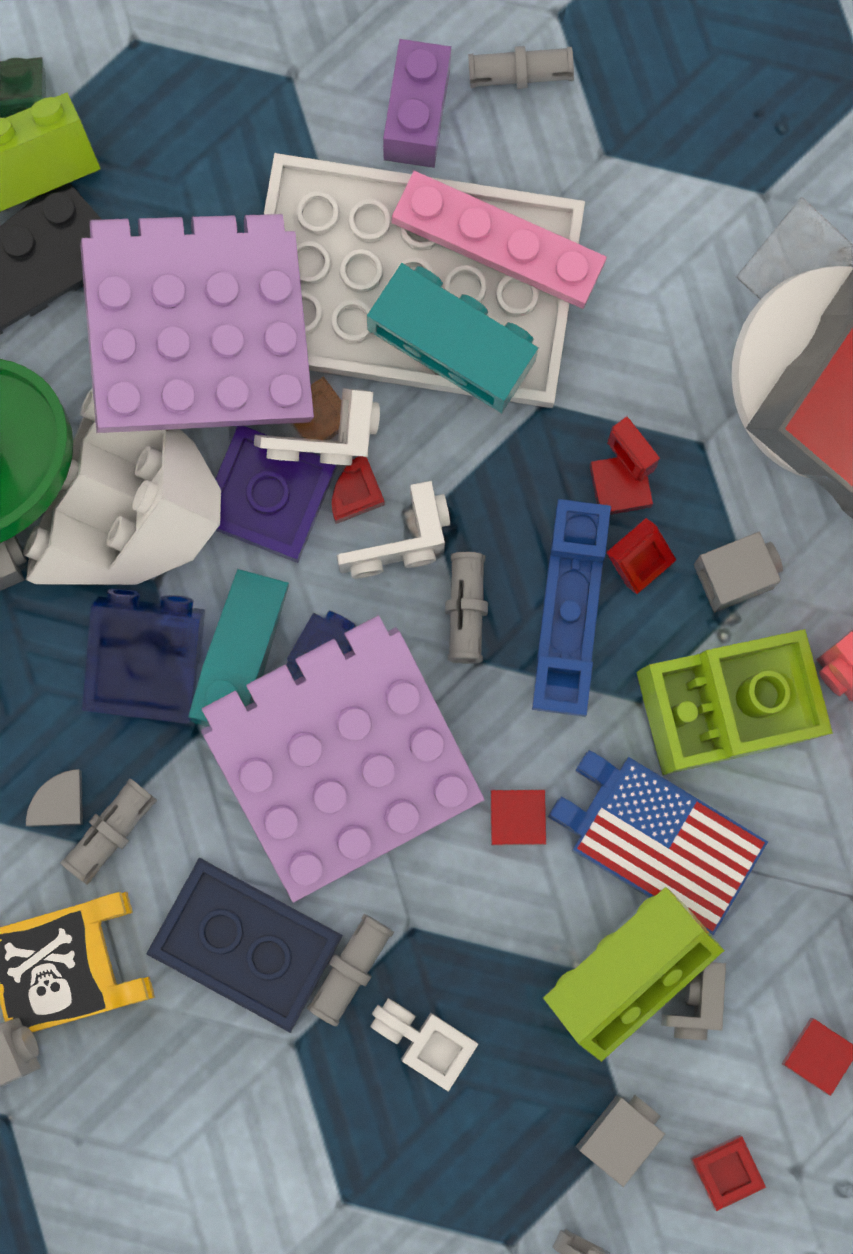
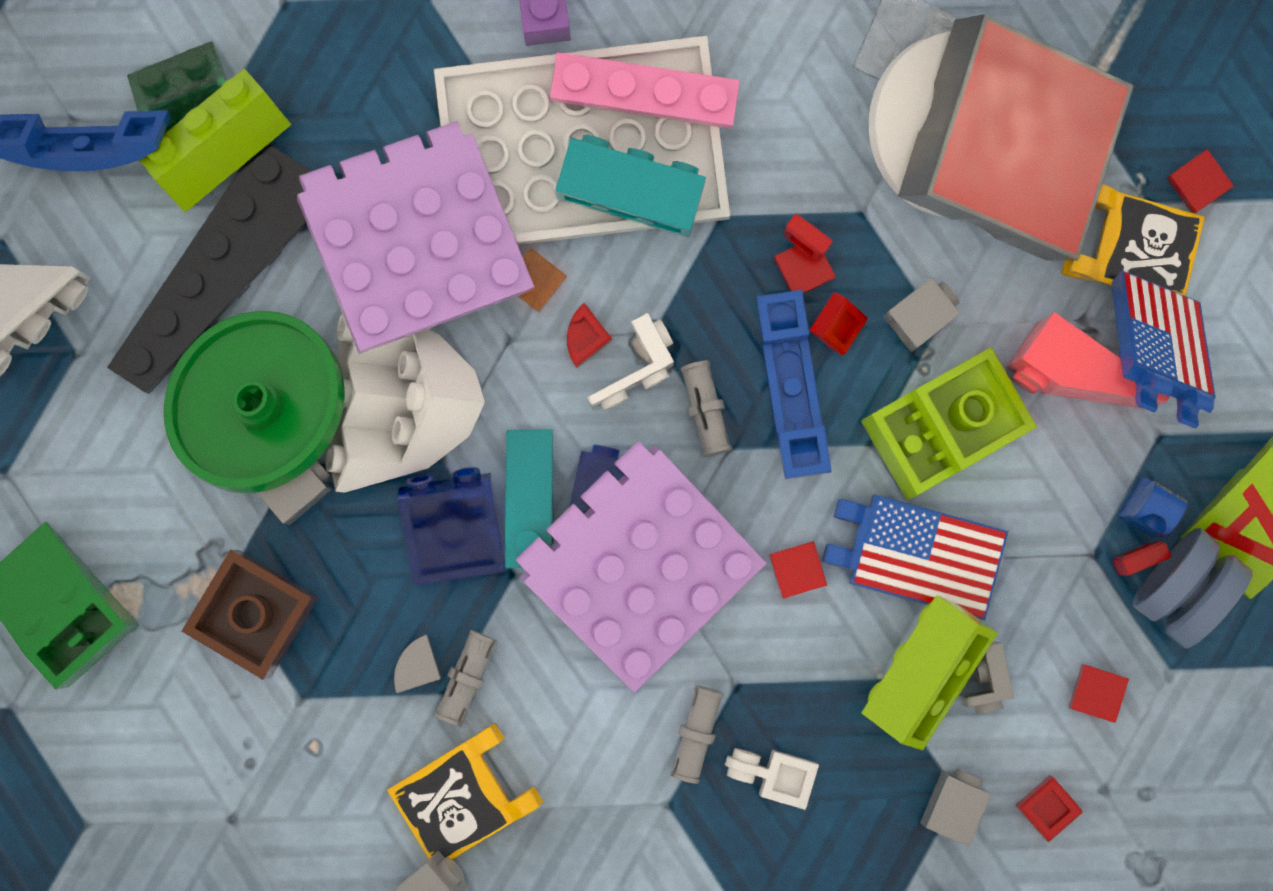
camera: 15 degrees left, 5 degrees up
dark blue tile [146,857,343,1033] -> none
dark purple tile [215,426,337,563] -> none
white bracket [254,388,380,465] -> none

